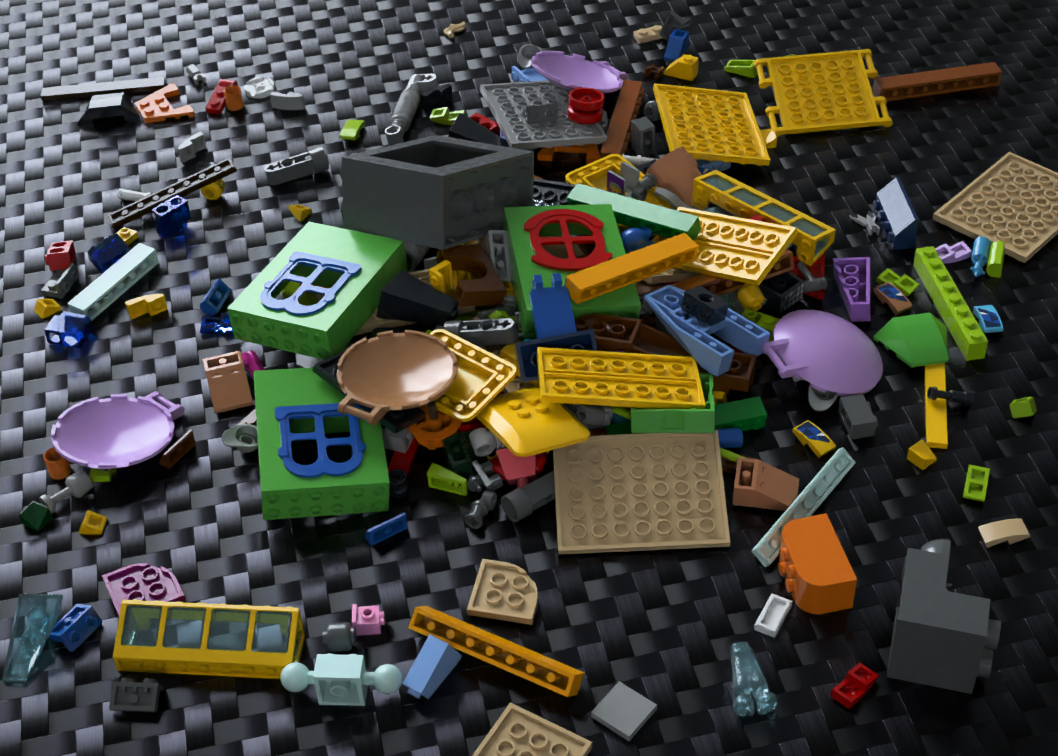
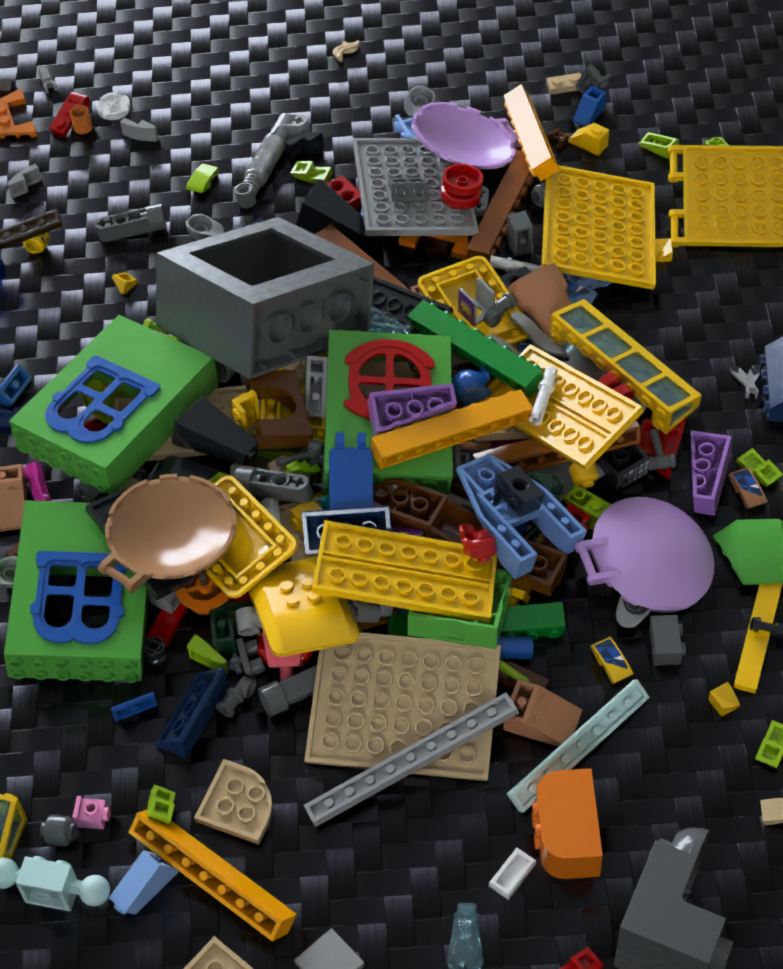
camera: 10 degrees right, 10 degrees up
none -> lime slope [147,784,176,824]
none -> dark blue slope [155,667,228,759]
none -> light grey plate [304,692,519,827]
none -> medium lavender wedge [367,383,457,437]
none -> red head [459,524,497,563]
none -> brick [504,84,560,181]
none -> white pin [529,366,558,425]

